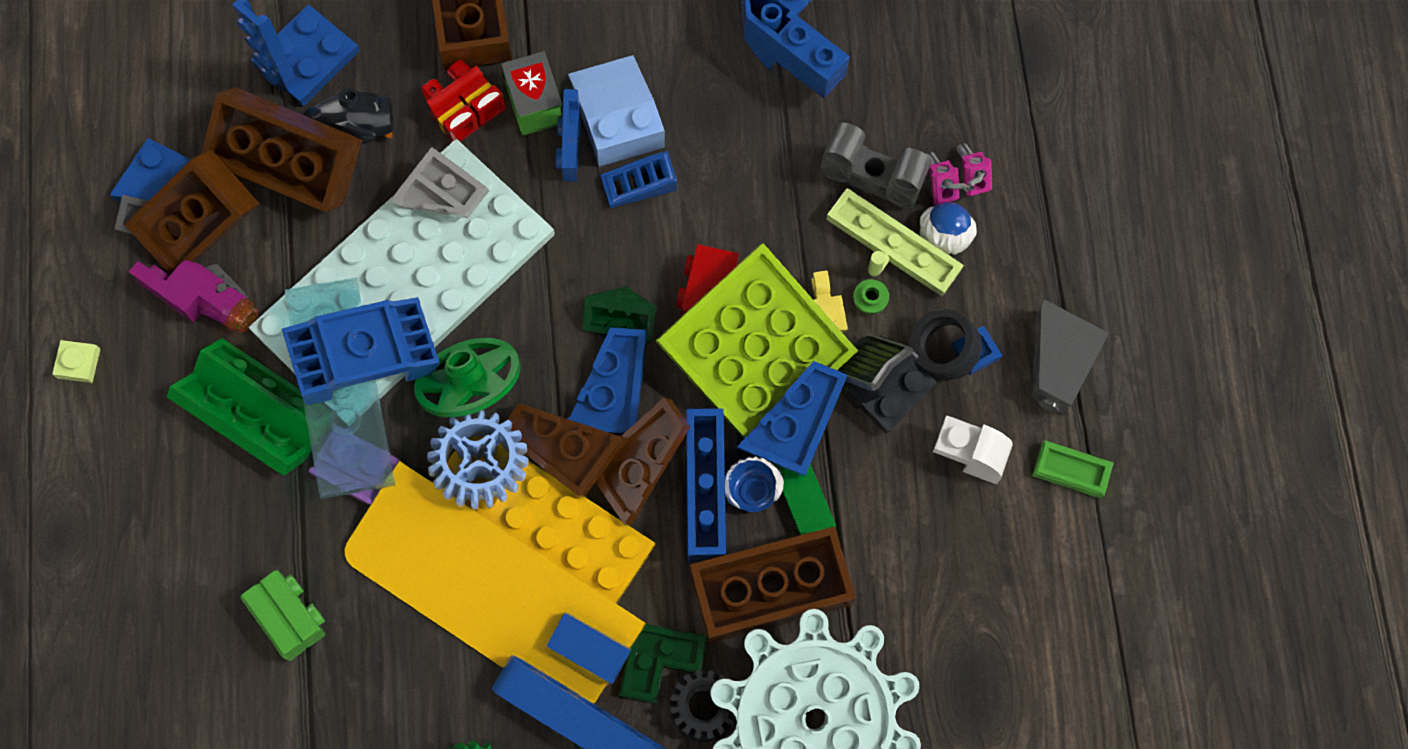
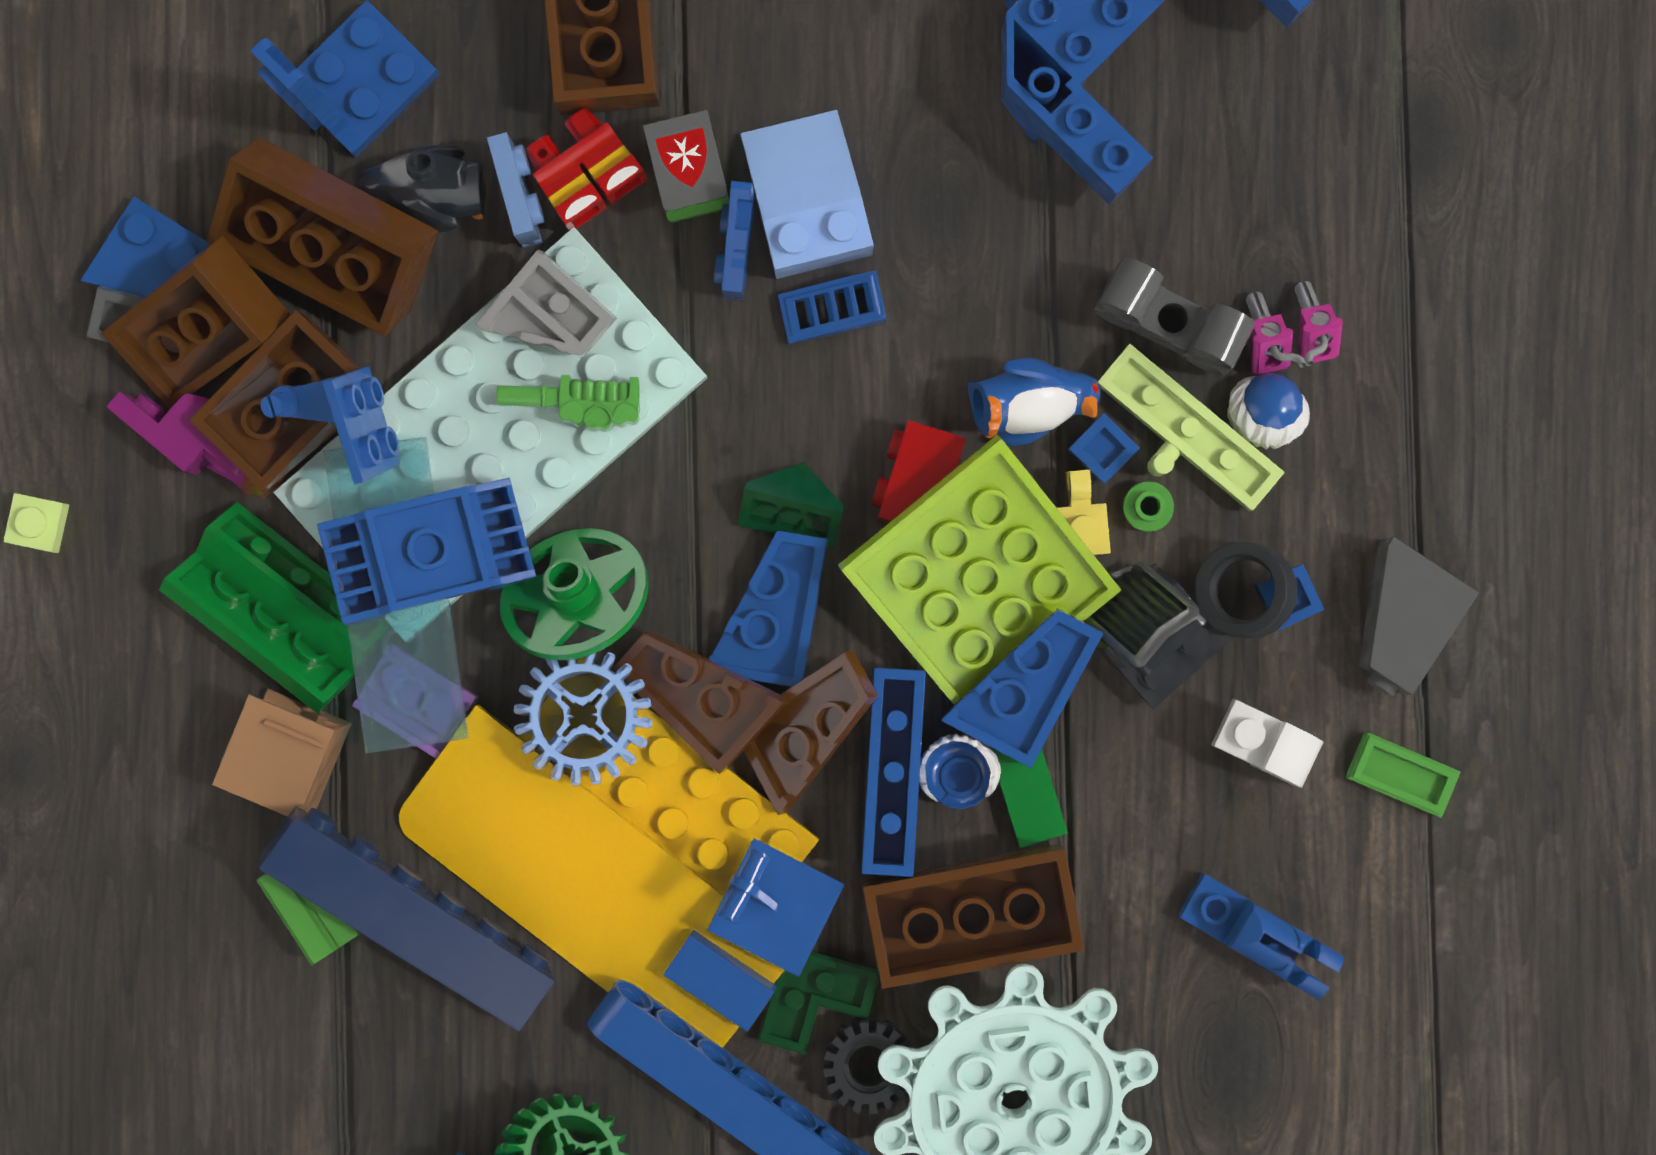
camera: 10 degrees right, 15 degrees up
none -> reddish brown slope [189,310,361,492]
none -> medium nougat piece [212,689,352,817]
none -> dark blue brick [259,806,555,1032]
none -> blue plate [260,366,399,485]
none -> medium blue plate [487,132,544,248]
none -> bright green piece [496,375,640,432]
none -> blue plate [707,838,845,977]
none -> animal [968,358,1100,446]
none -> blue plate [1067,413,1140,485]
none -> blue plate [1177,872,1344,1000]

